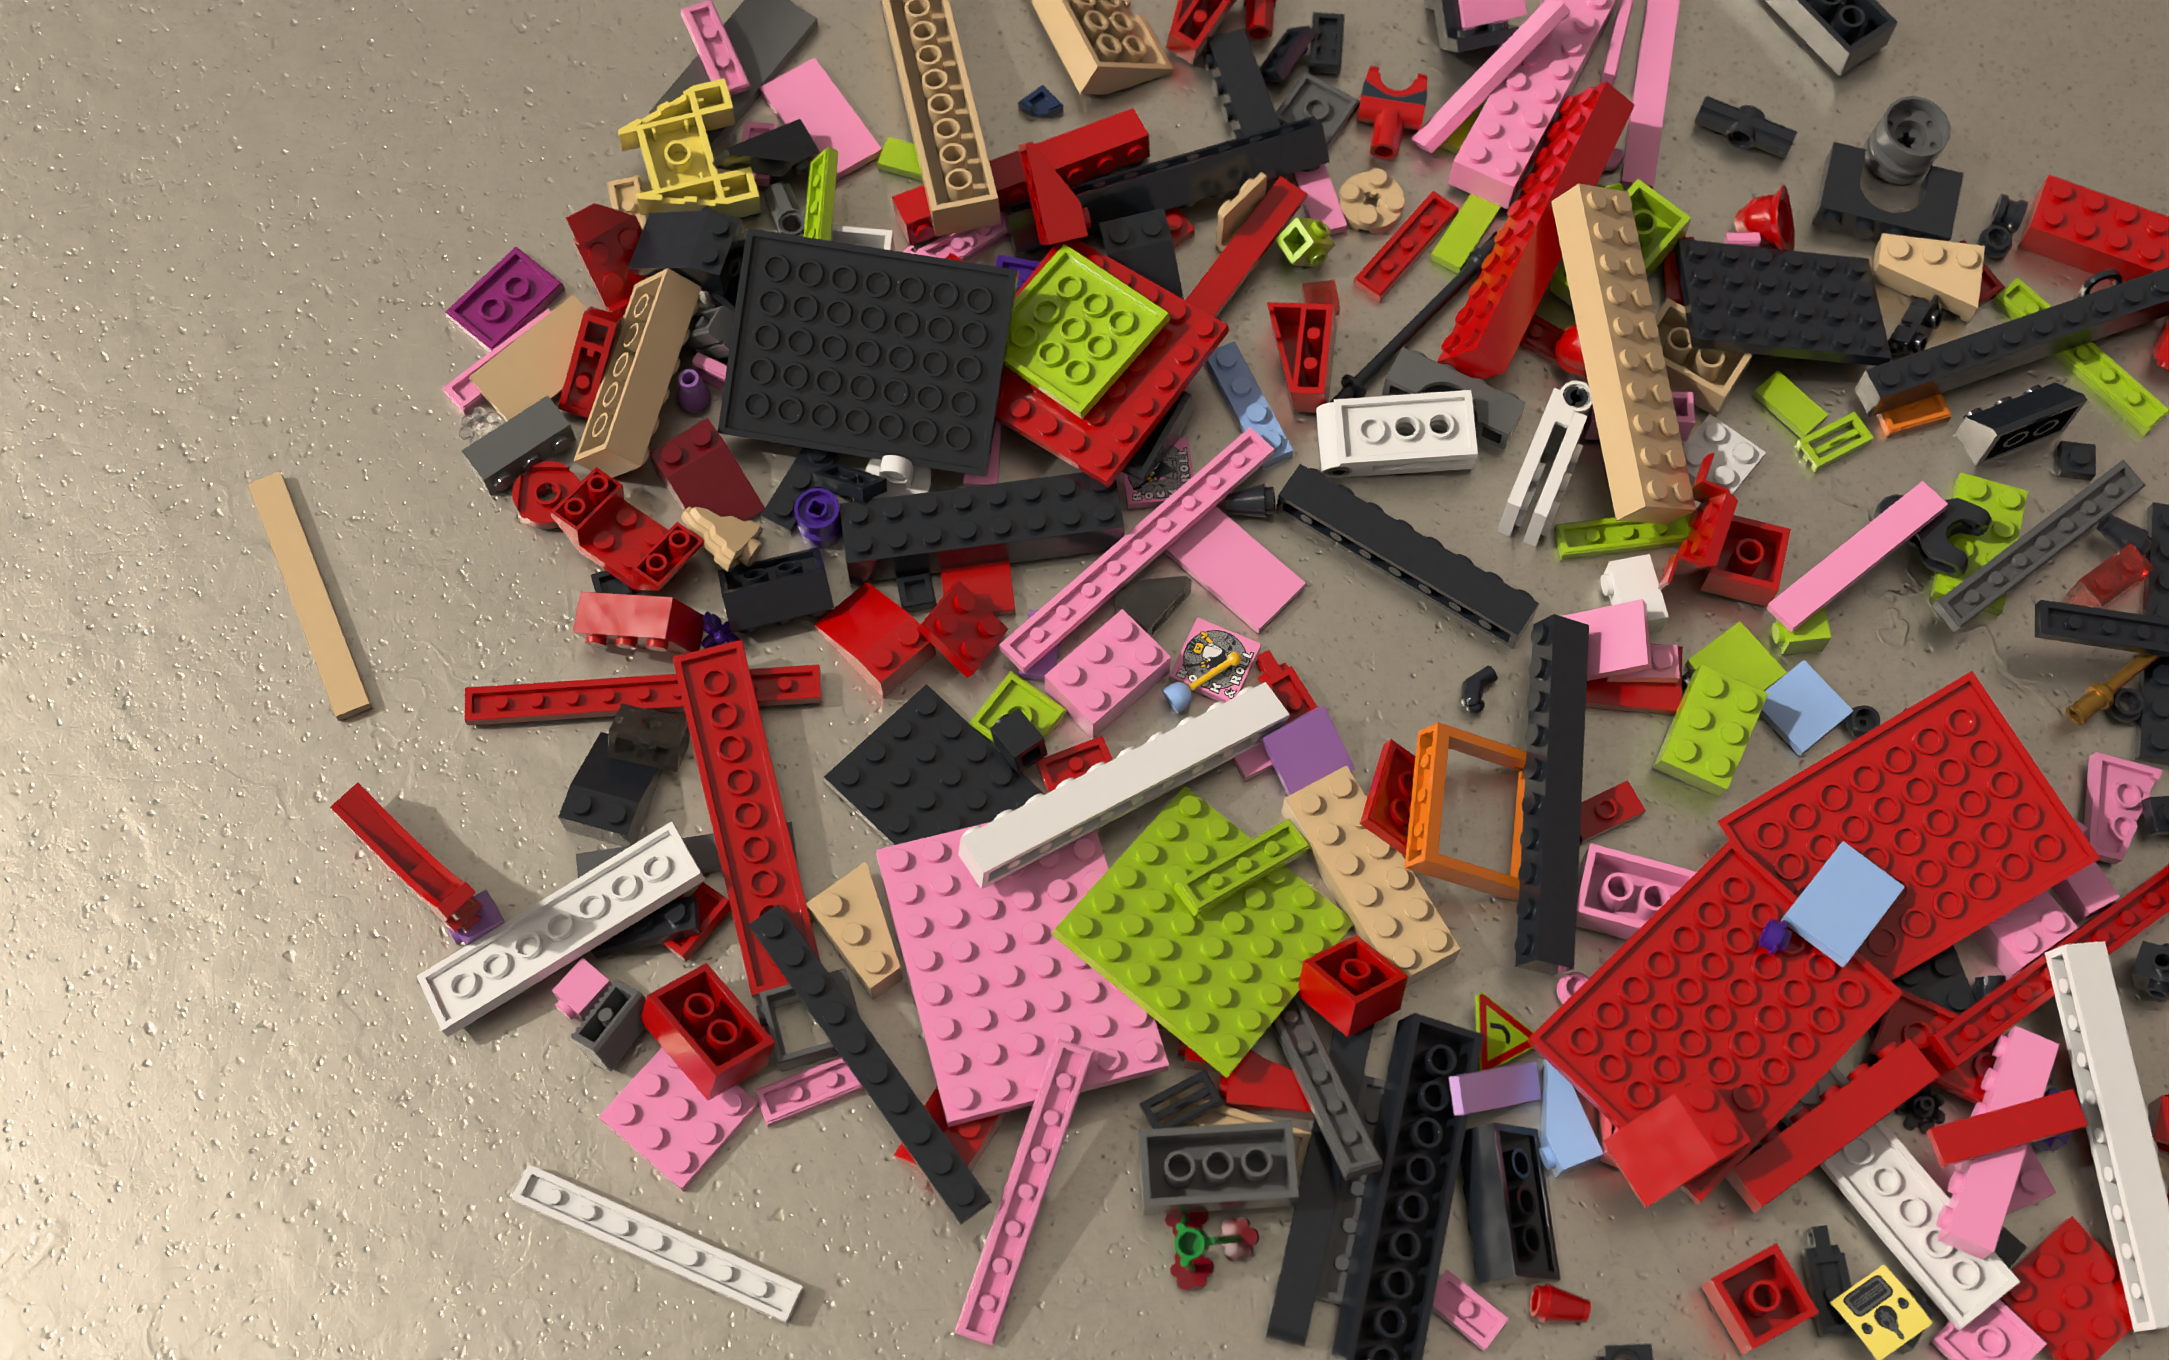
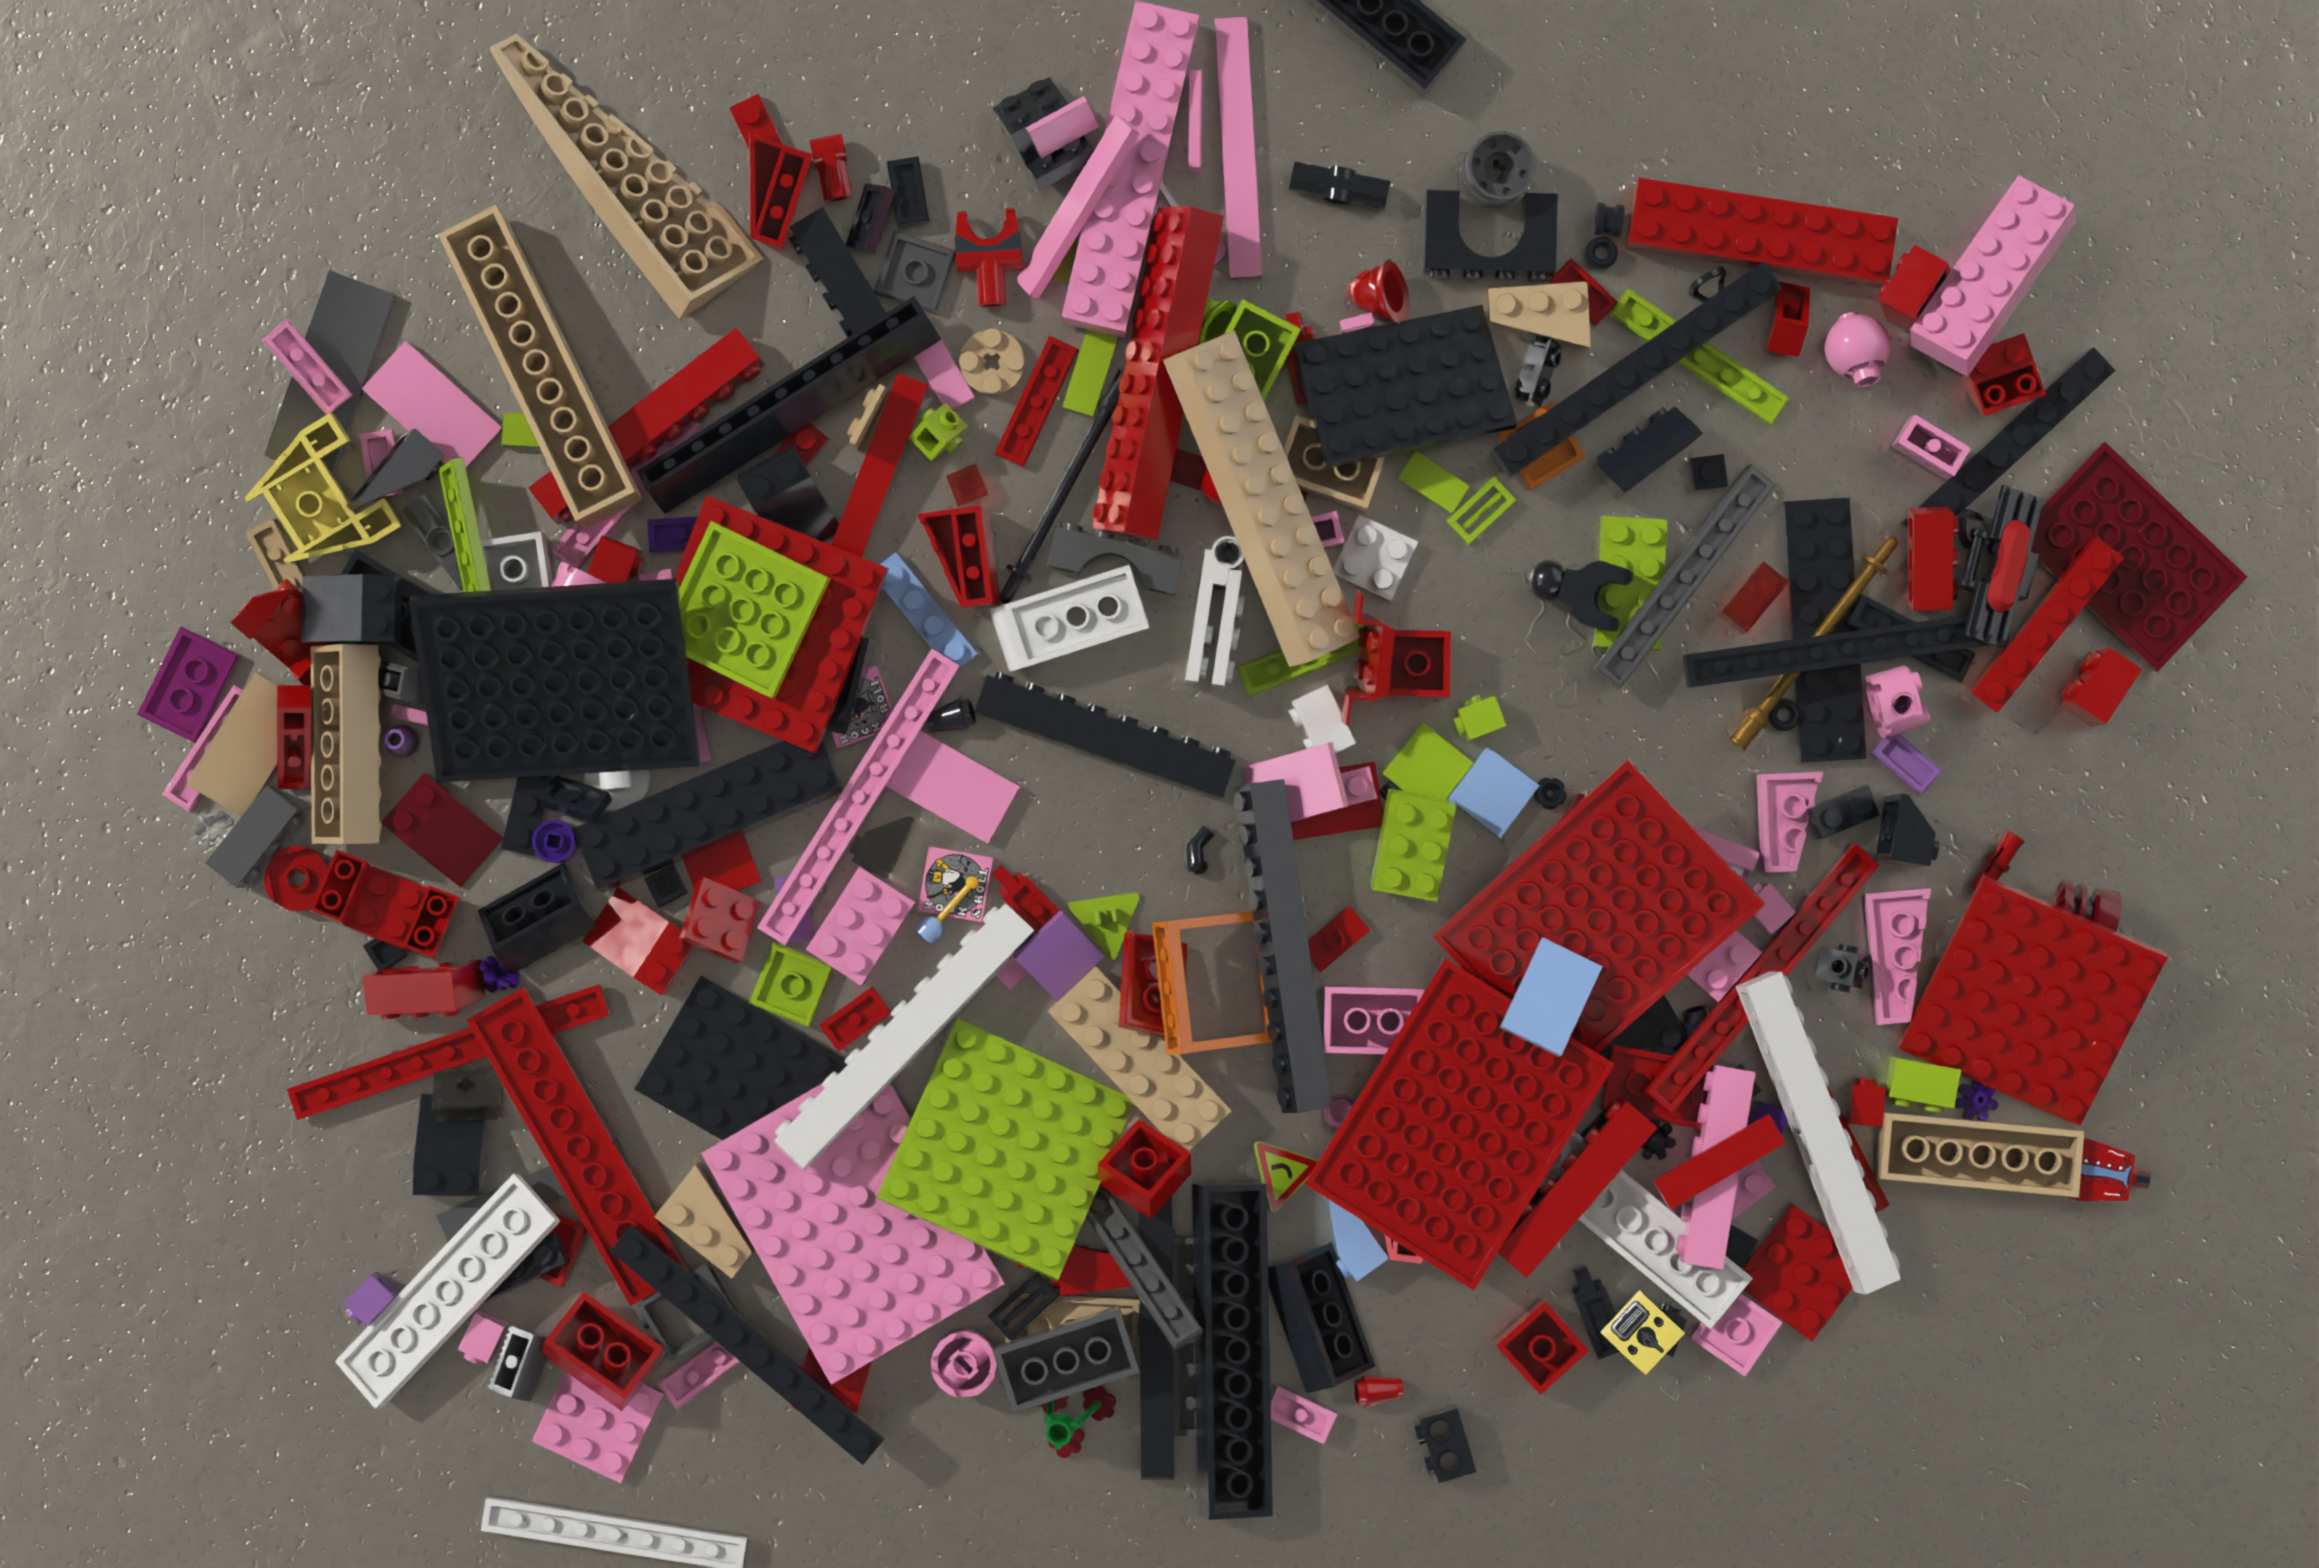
camera: 15 degrees left, 20 degrees up
tan tile [248,471,372,721] -> none
red arch [330,782,483,933] -> none
tan rock [681,507,763,572] -> none
bright pink tile [955,1037,1094,1345] -> none
black brick [990,708,1048,774] -> none
dark blue tile [1018,85,1064,118] -> none
red slope [1018,142,1091,245] -> none
lime tile [1173,818,1311,917] -> none
lavender tile [1449,1062,1541,1115] -> none
red slope [1602,1074,1751,1209] -> none
dark purple plate [1759,918,1792,955] -> none
bright pink tile [1767,481,1948,633] -> none
black cone [2097,513,2153,561] -> none
none -> bright pink brick [931,1327,997,1397]
none -> lime piece [1069,892,1140,960]

